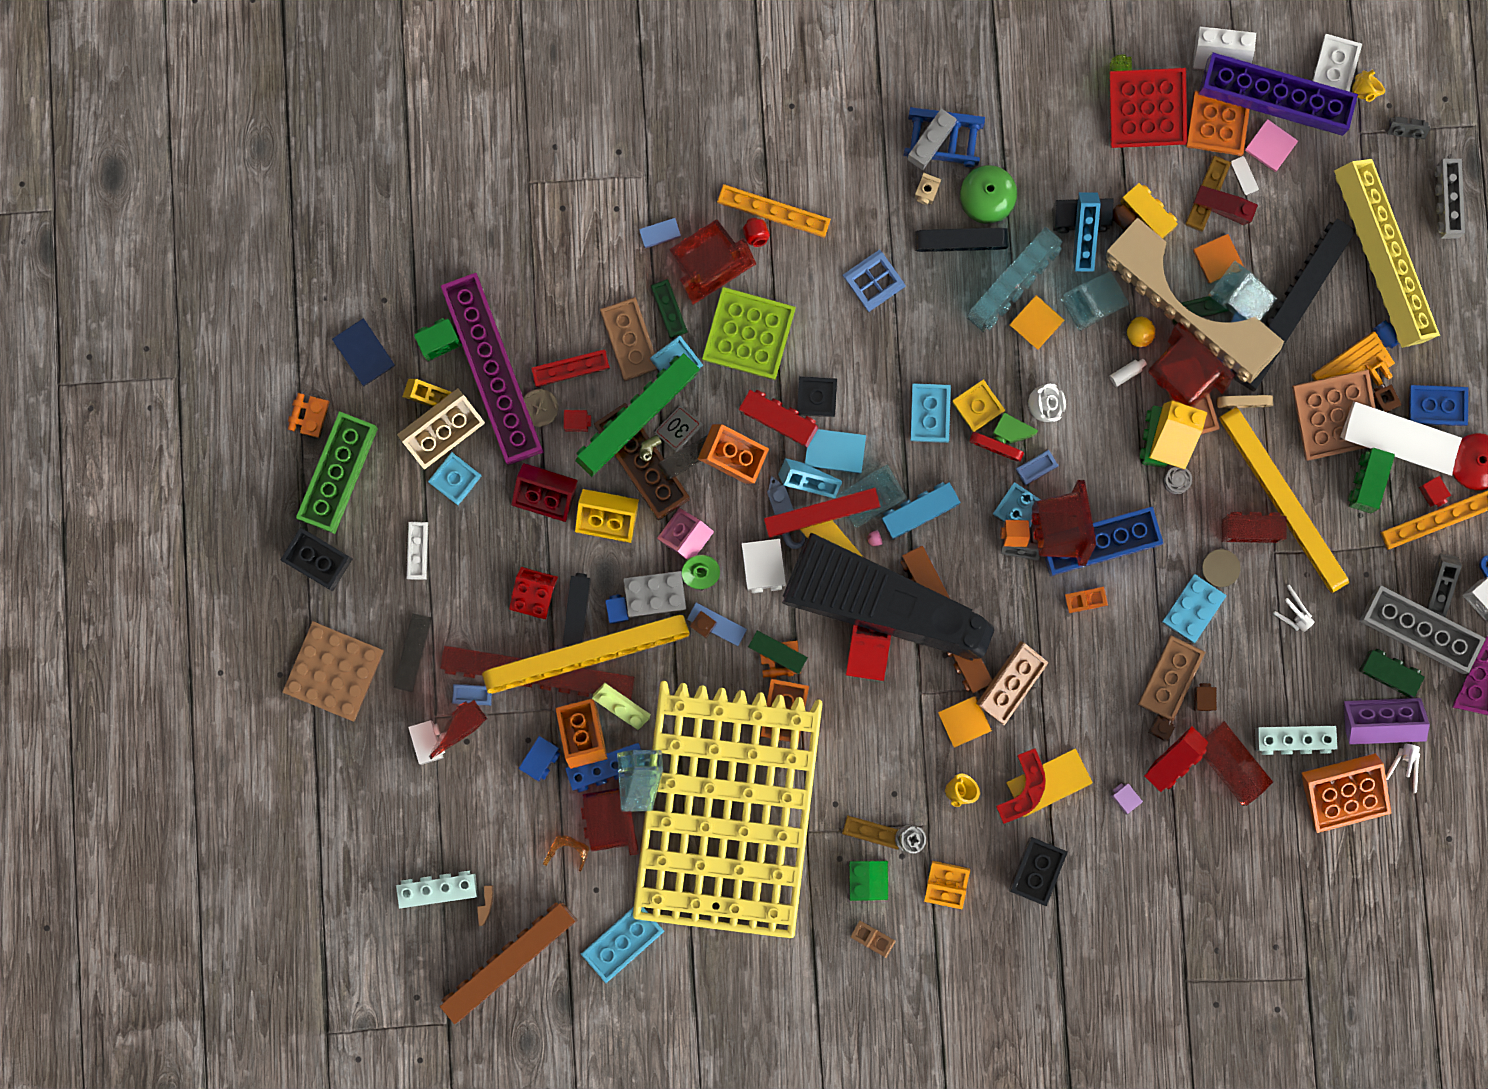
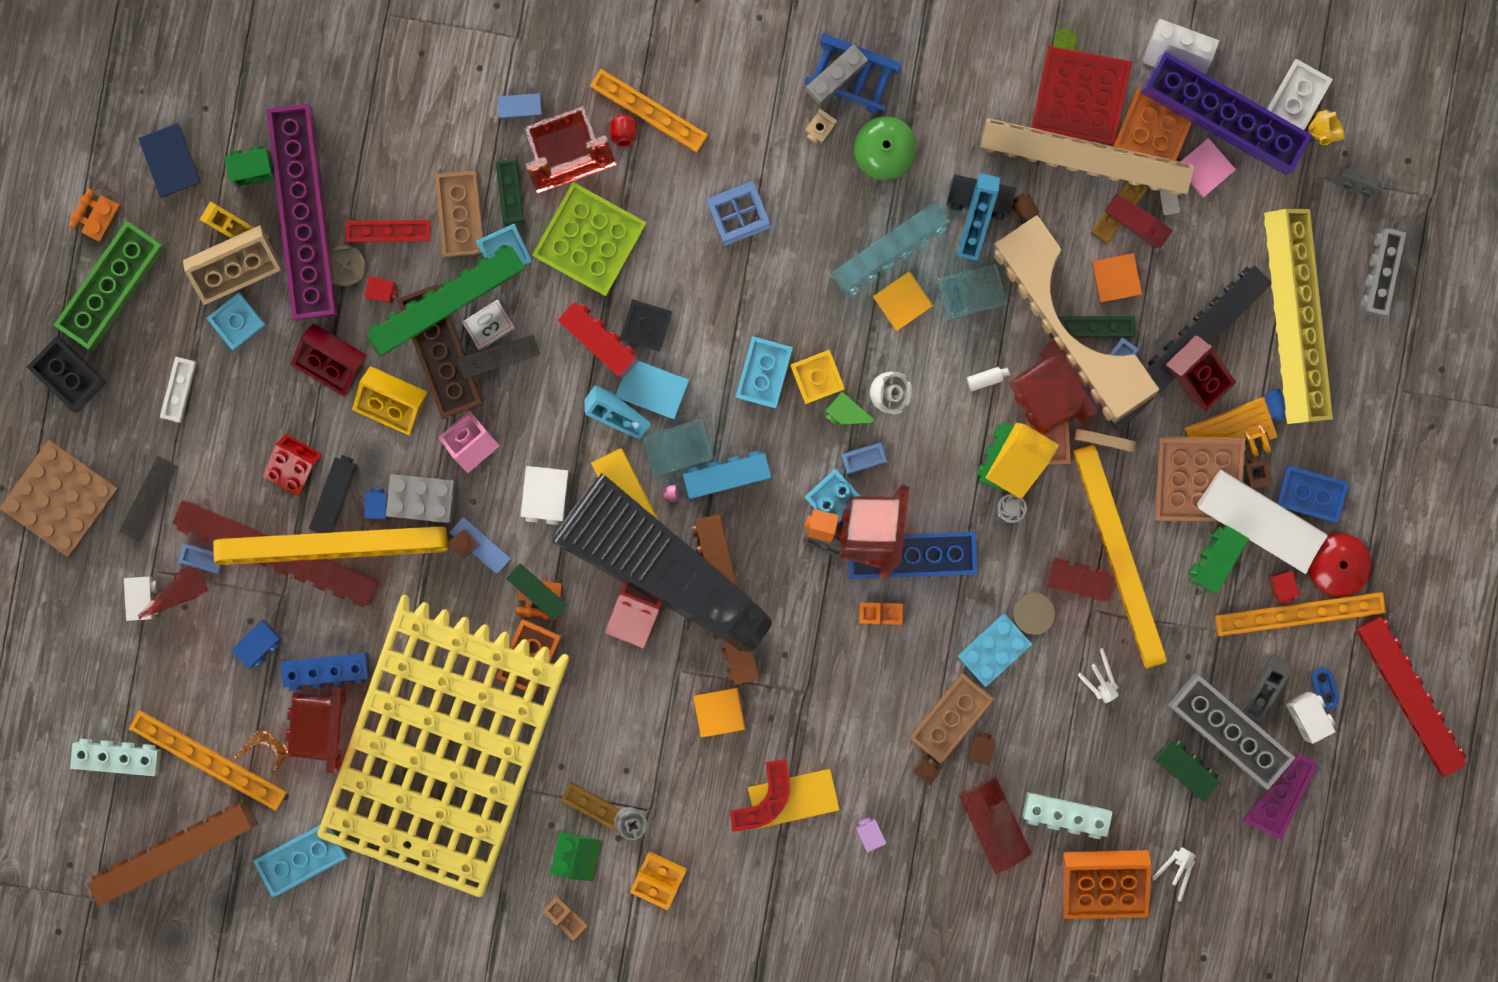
camera: 10 degrees right, 5 degrees up
medium nougat slope [477,885,494,926] -> none
orange brick [556,699,608,769] -> none
yellowish green plate [592,683,651,730] -> none
clear light blue slope [617,750,663,812] -> none
olive arm [639,435,662,461] -> none
bright green dish [682,555,720,589] -> none
orange brick [698,424,769,484] -> none
red tile [764,488,881,538] -> none
sand blue plate [767,476,807,549] -> none
black beam [915,228,1008,252] -> none
yellow helmet [945,774,980,807] -> none
red beam [969,432,1024,462] -> none
tile [976,641,1048,726] -> none
black brick [1008,837,1068,906] -> none
yellow brick [1120,183,1178,239] -> none
yellow hair [1127,316,1156,347] -> none
red brick [1144,726,1209,792] -> none
clear light blue slope [1208,260,1277,321] -> none
medium lavender slope [1344,698,1430,744] -> none
none -> light orange tile [129,710,288,811]
none -> tan brick [980,118,1194,195]
none -> dark red brick [1166,335,1236,412]

